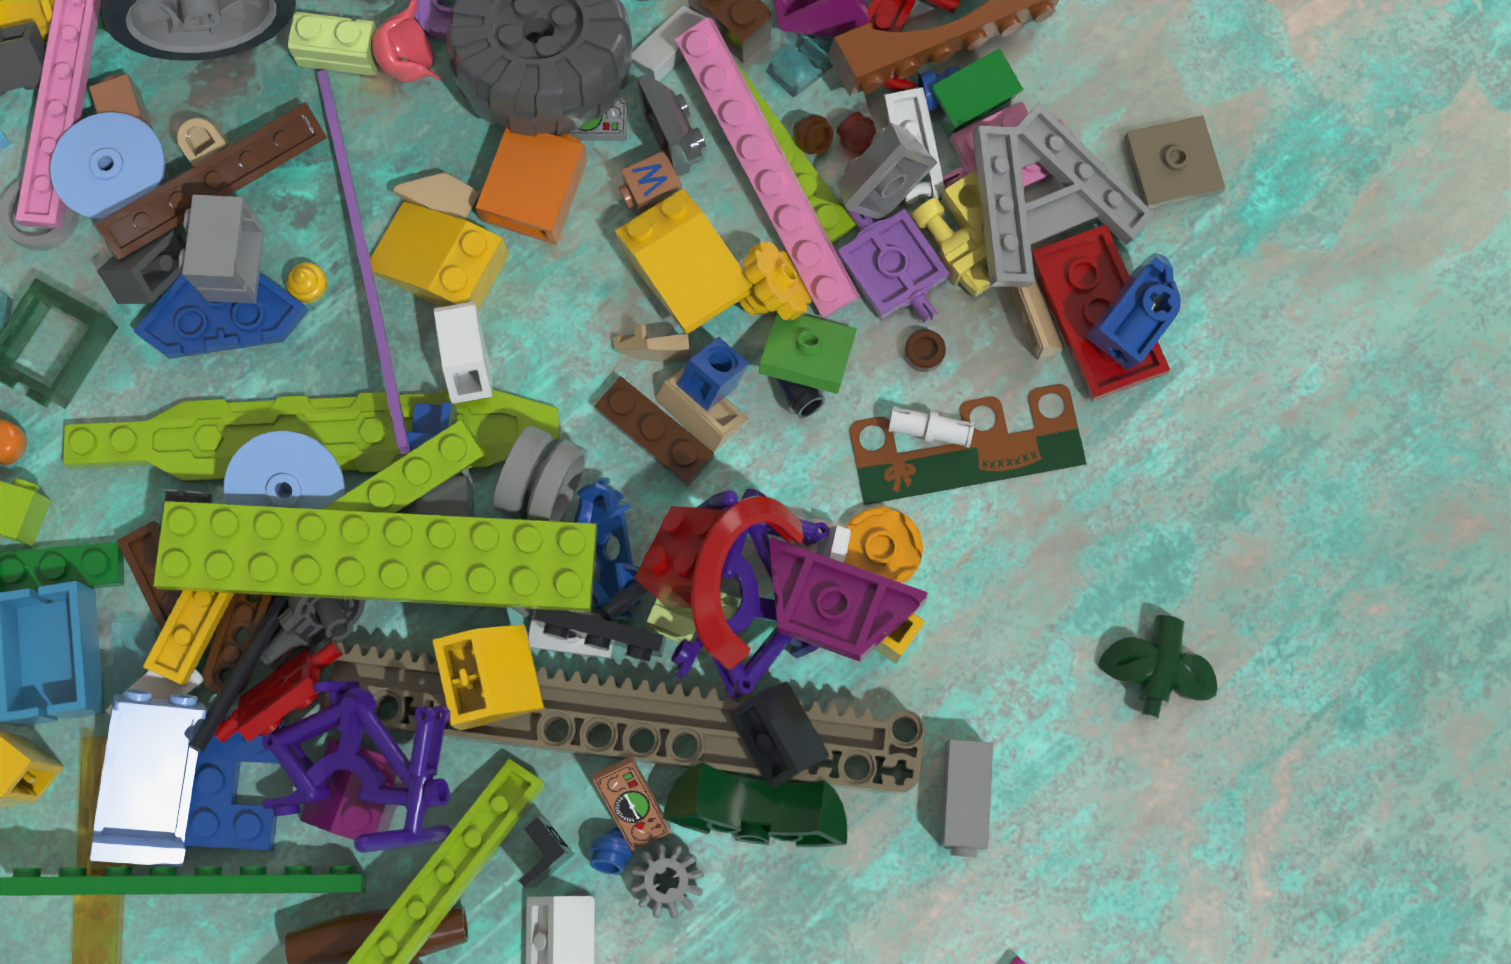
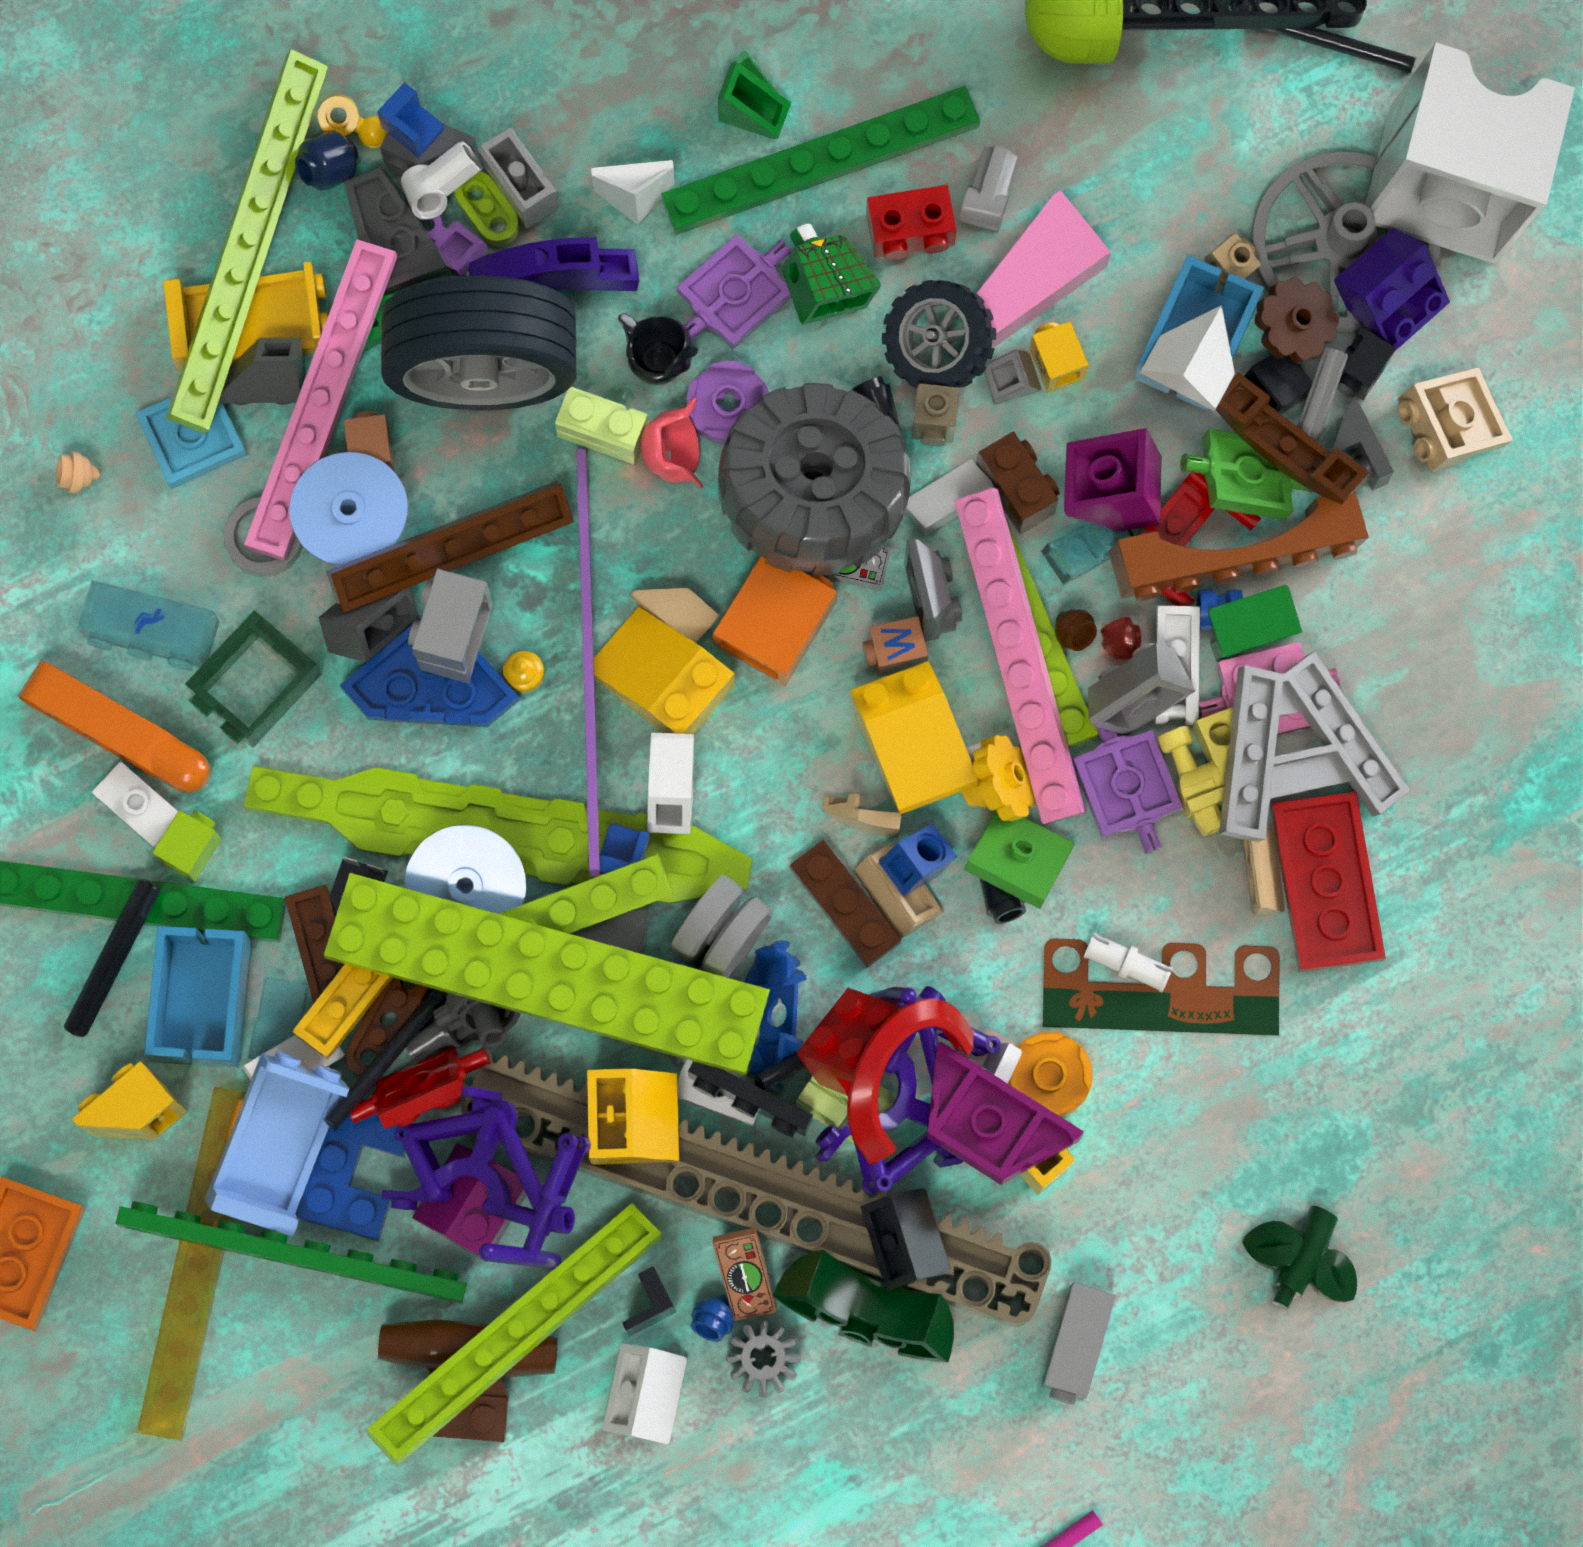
camera: 10 degrees right, 0 degrees up
tan plate [177,117,231,166] -> none
reddish brown tile [904,329,946,372] -> none
blue piece [1085,253,1181,370] -> none
dark tan plate [1124,115,1226,209] -> none

